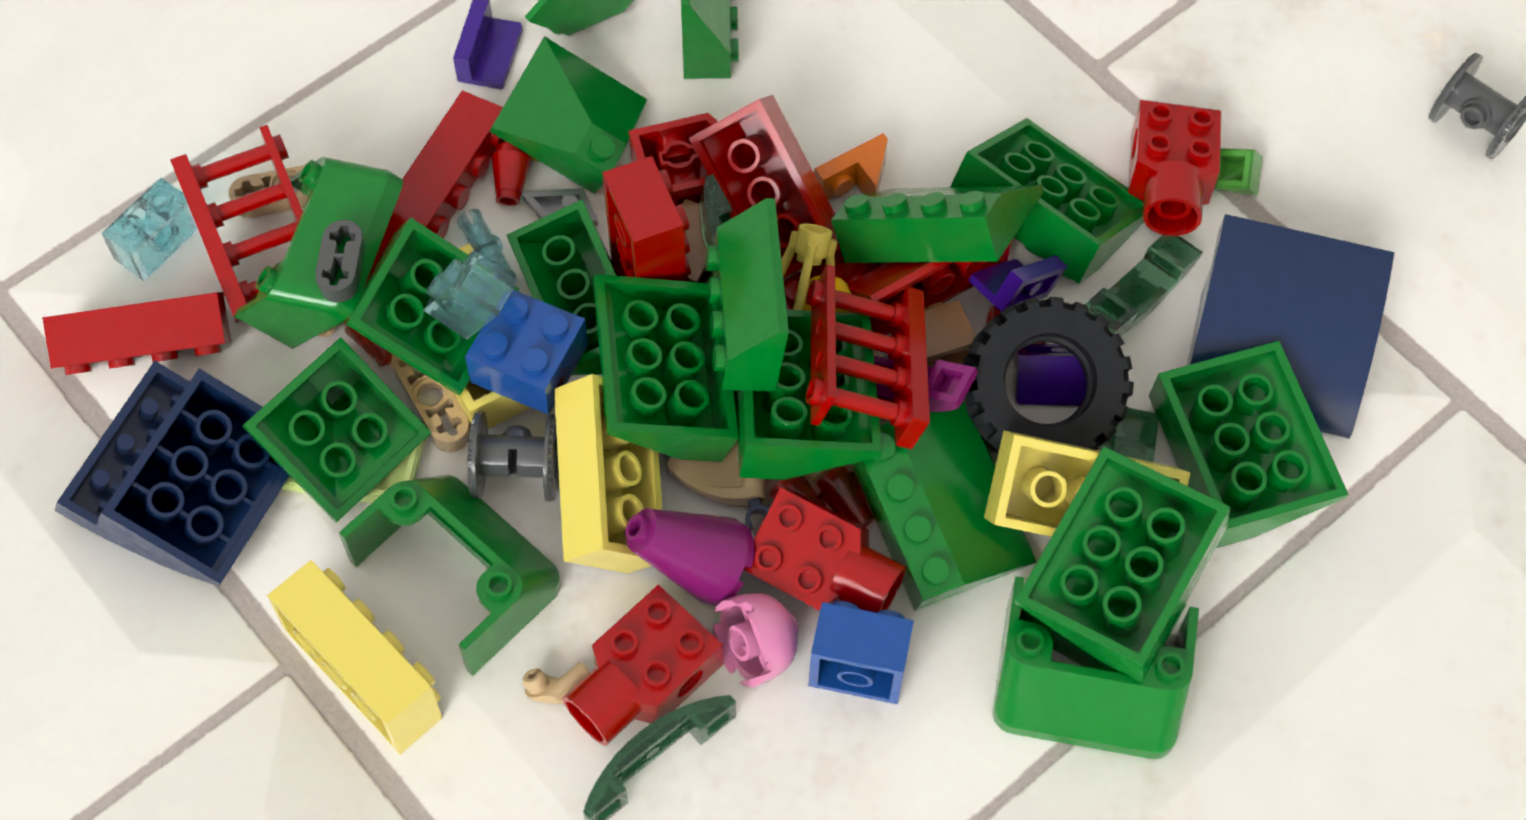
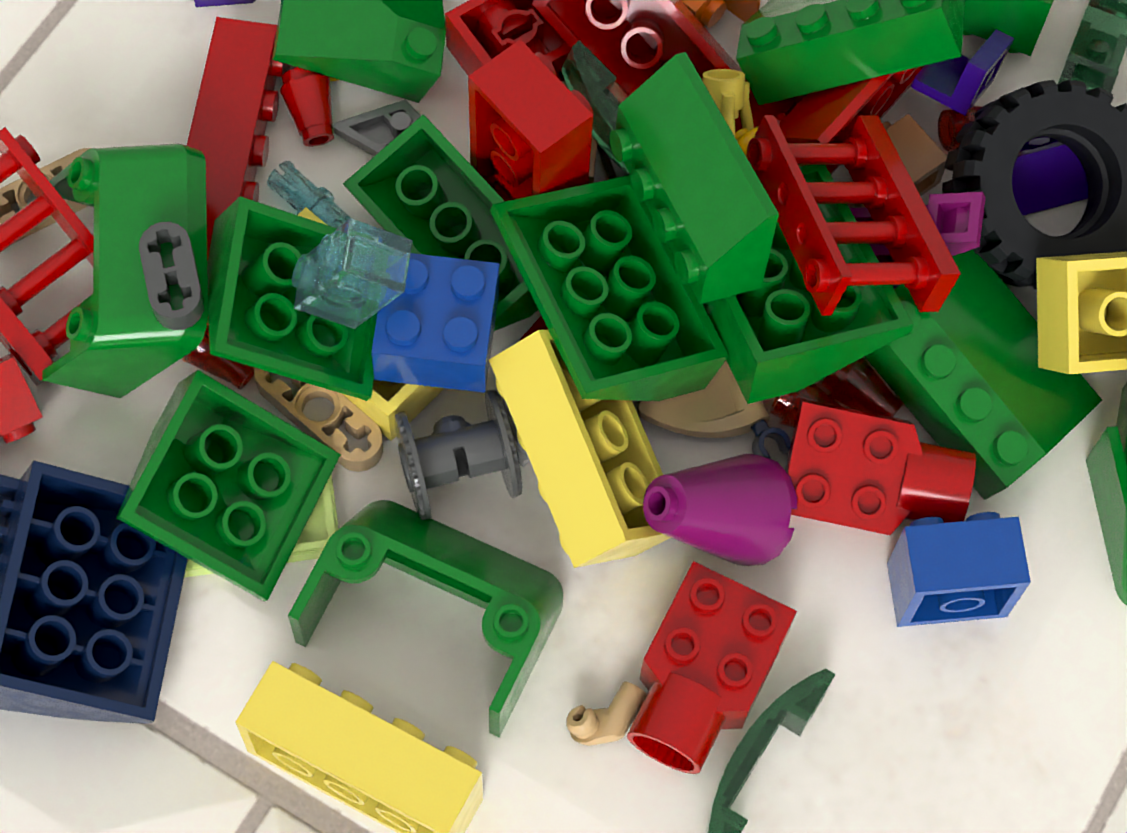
camera: 20 degrees left, 5 degrees up
bright pink cylinder [713,593,798,687] -> none

